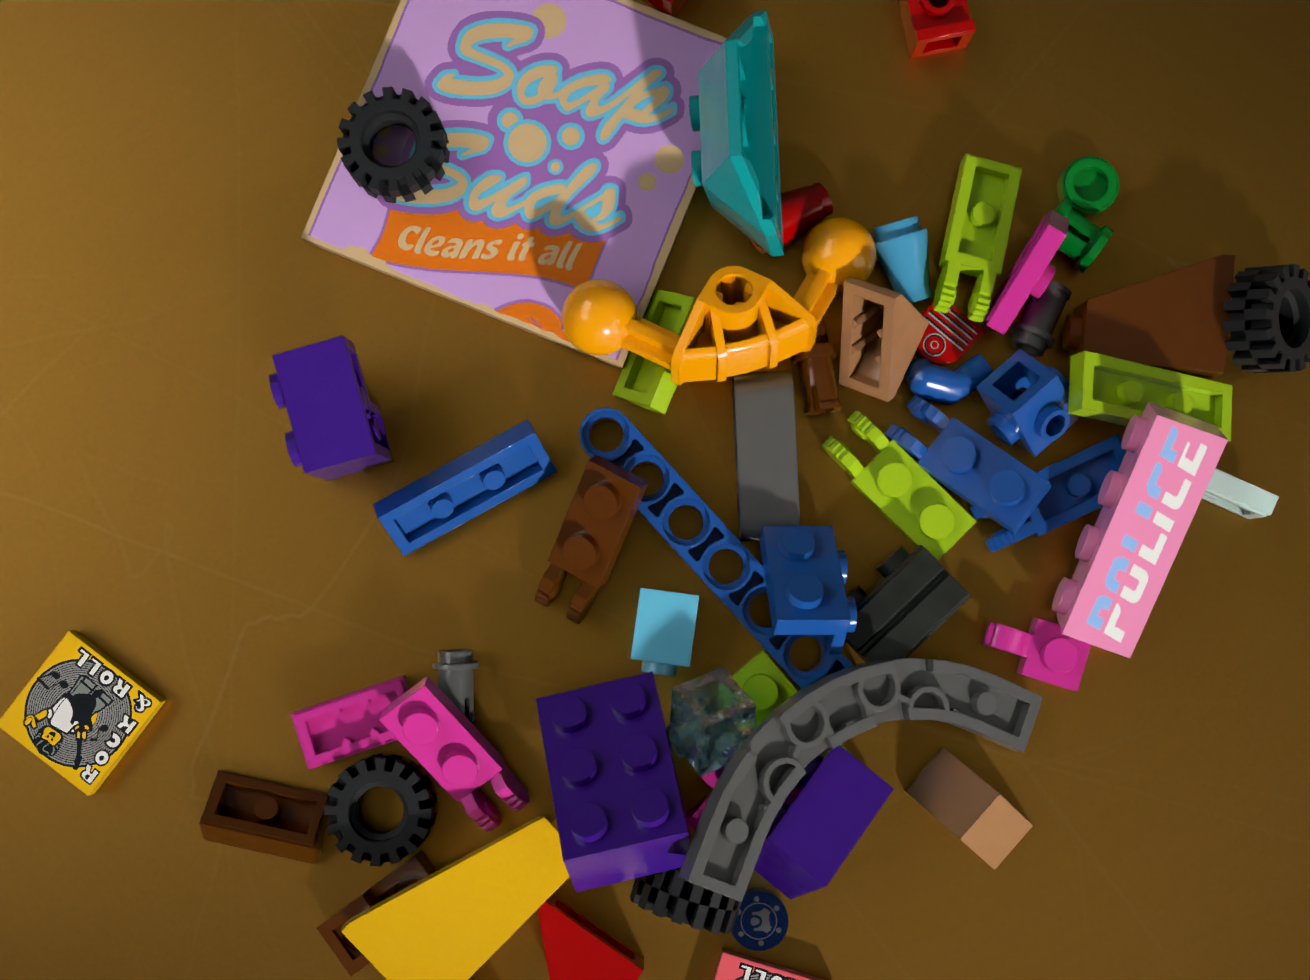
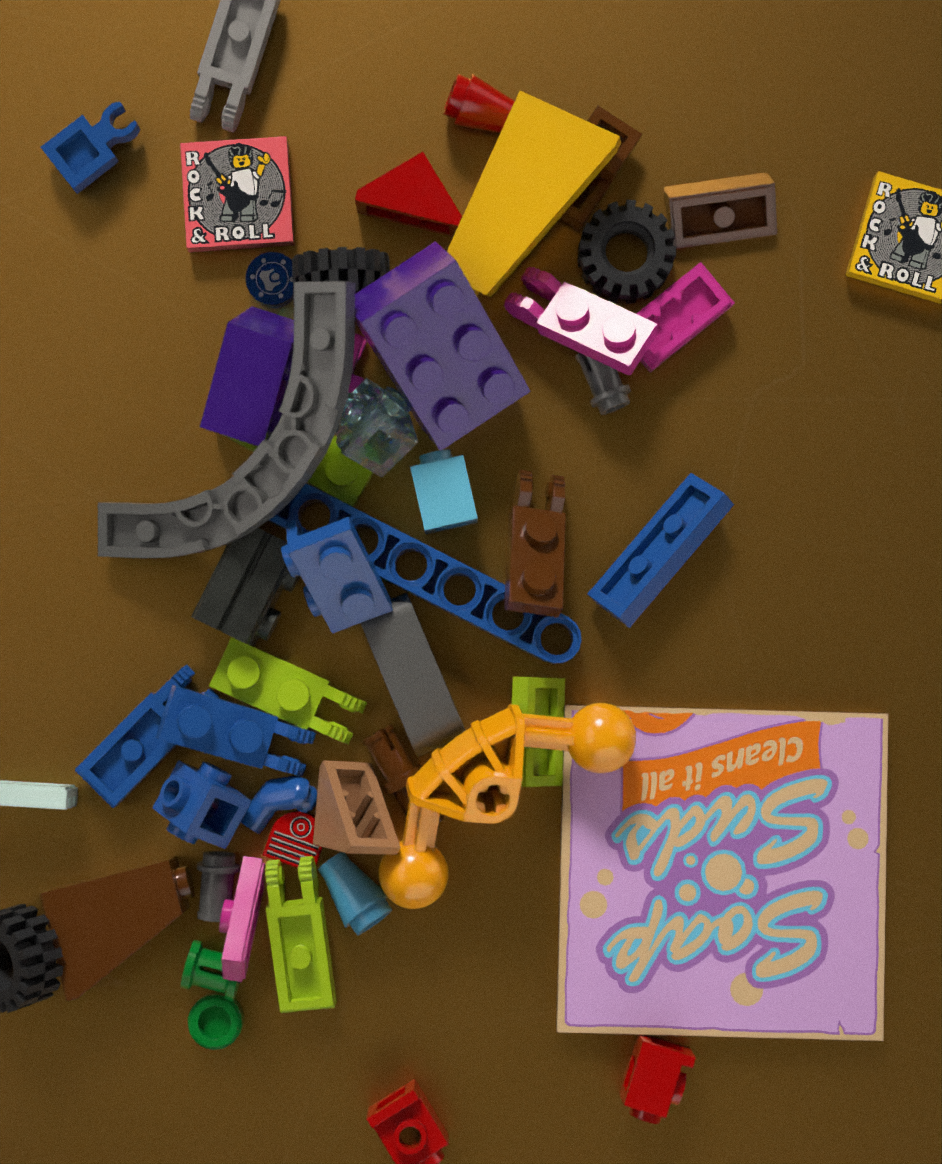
camera: 150 degrees right, 0 degrees up
dark purple brick [269,335,395,480] -> none
black tyre [337,87,450,203] -> none
teal wedge [689,10,784,257] -> none
red cone [750,182,833,254] -> none
medium nougat slope [905,746,1033,870] -> none
dark pink plate [982,617,1091,692] -> none
bright pink brick [1052,401,1228,658] -> none
lime plate [1068,350,1233,442] -> none

